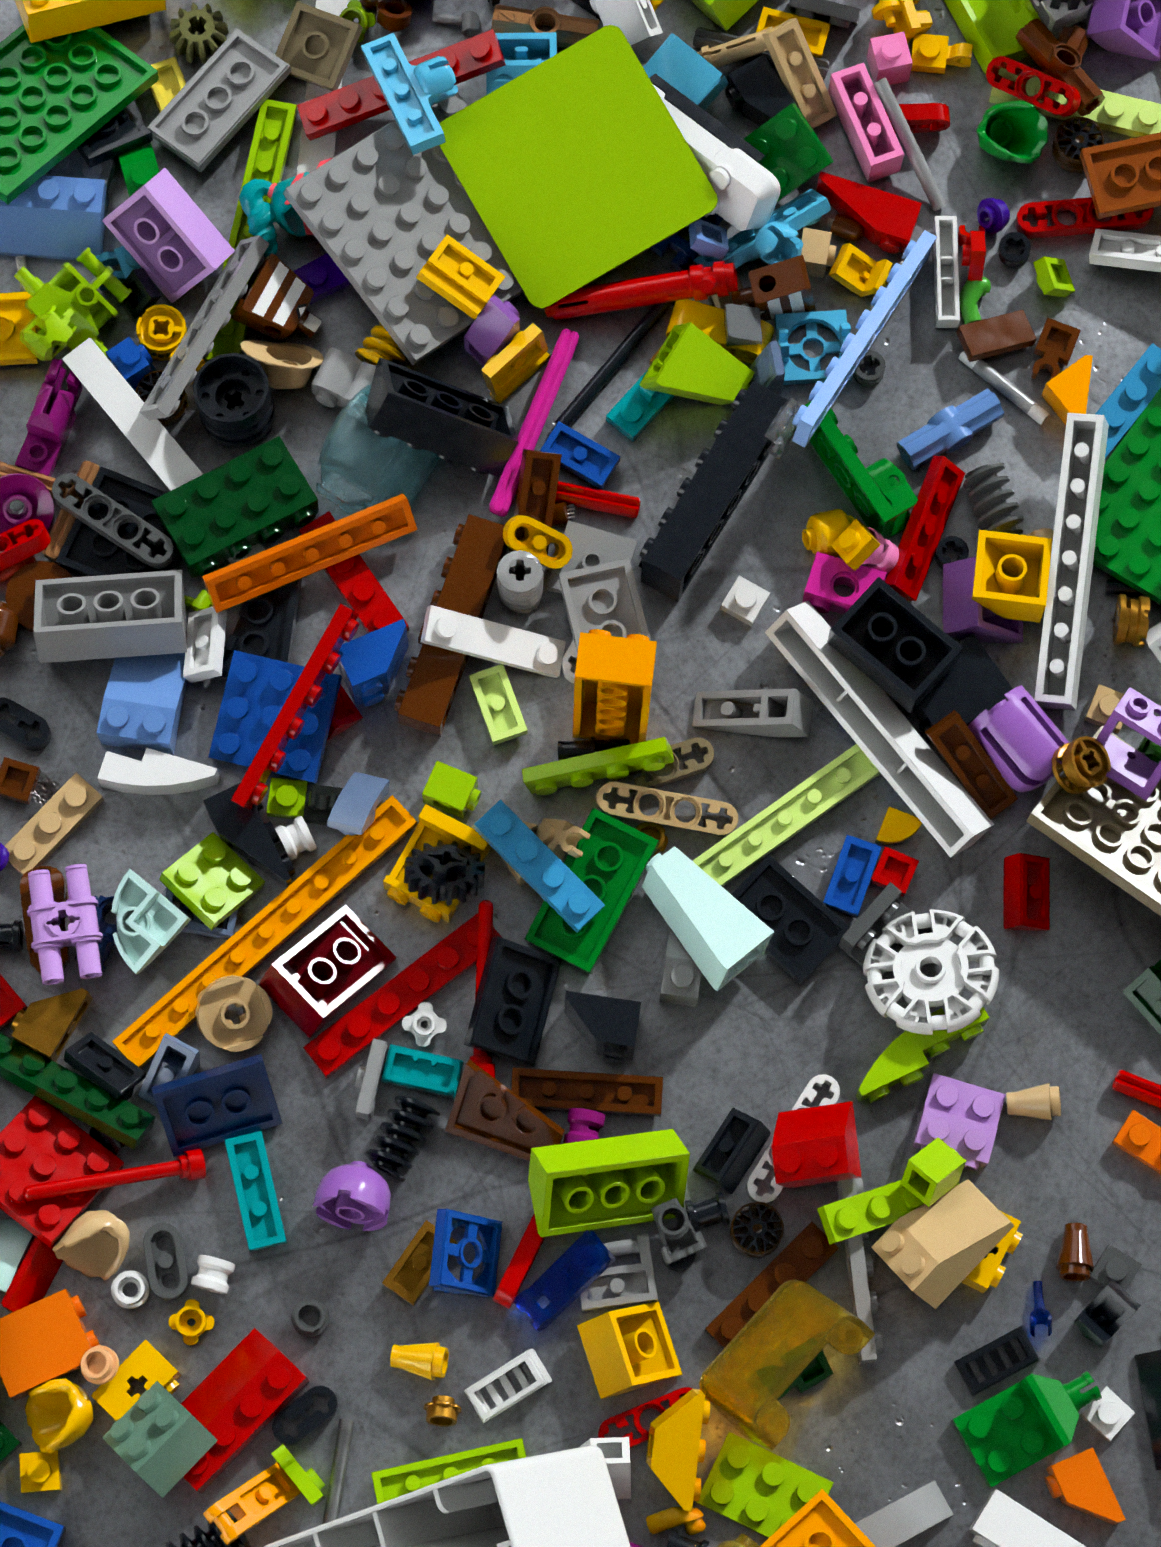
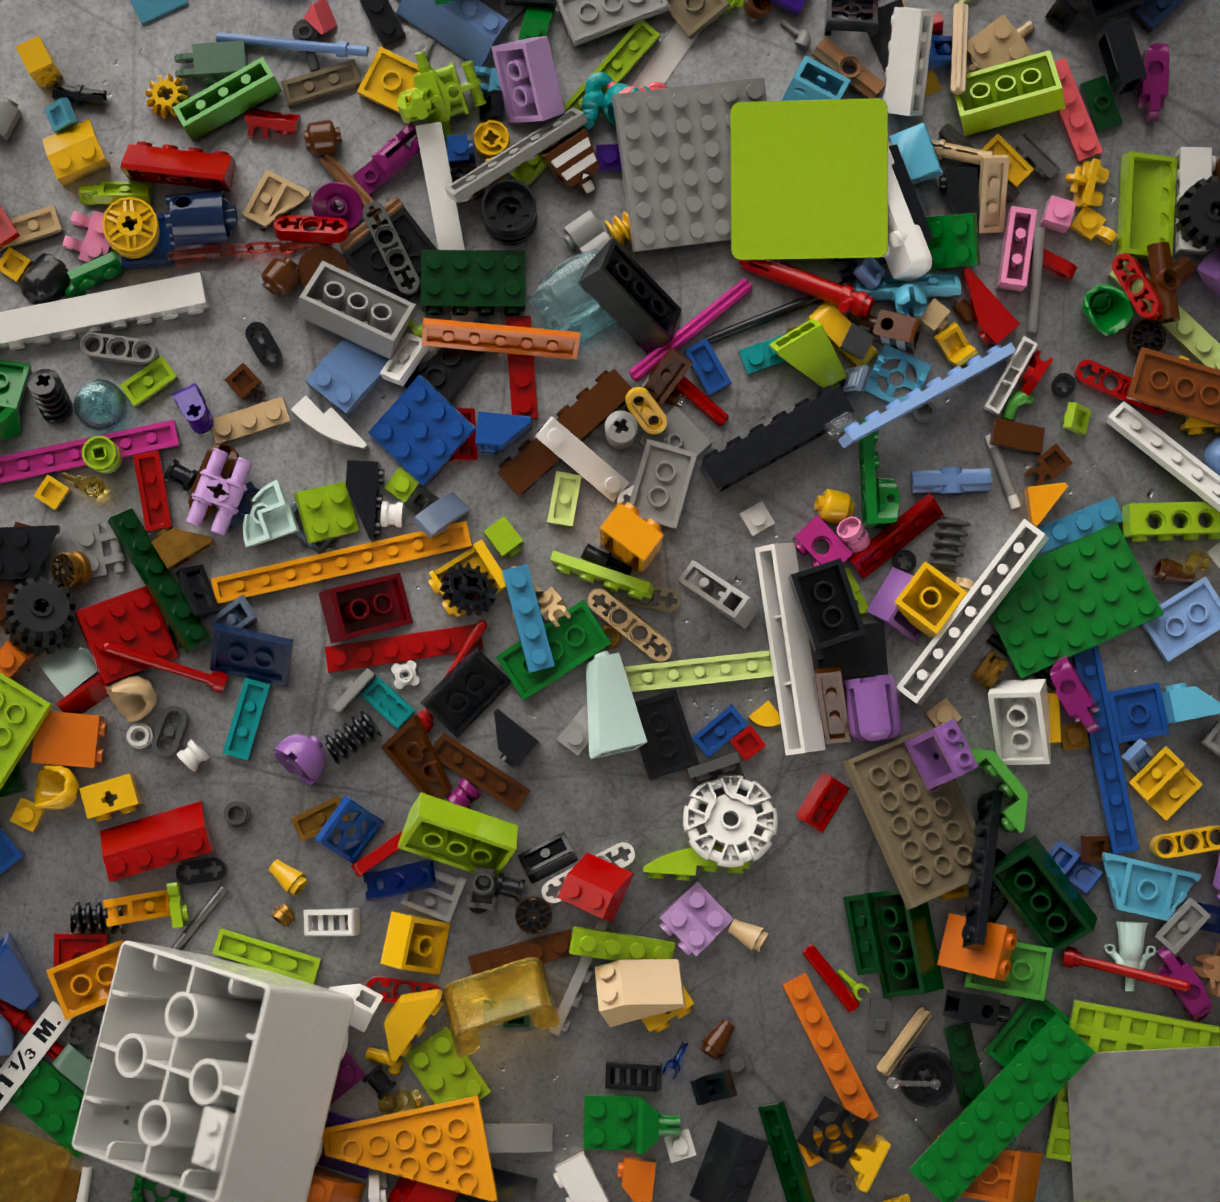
camera: 30 degrees right, 10 degrees up
light nougat plate [81,1345,119,1385] -> none
sand green brick [102,1381,218,1498] -> none
yellow plate [168,1299,215,1346] -> none
tan plate [195,975,273,1052] -> none
red plate [231,603,359,810] -> none
tan piece [240,340,324,389] -> none
red plate [297,29,506,141] -> none
medium azure plate [361,33,458,155] -> none
yellow plate [416,234,506,320] -> none
medium lavender slope [464,295,520,367] -> none
yellow plate [481,323,551,404] -> none
yellow plate [831,519,881,571] -> none
lime brick [900,1137,966,1207] -> none
dark purple plate [977,198,1010,234] -> none
pearl gold wheel [1052,736,1111,795] -> none

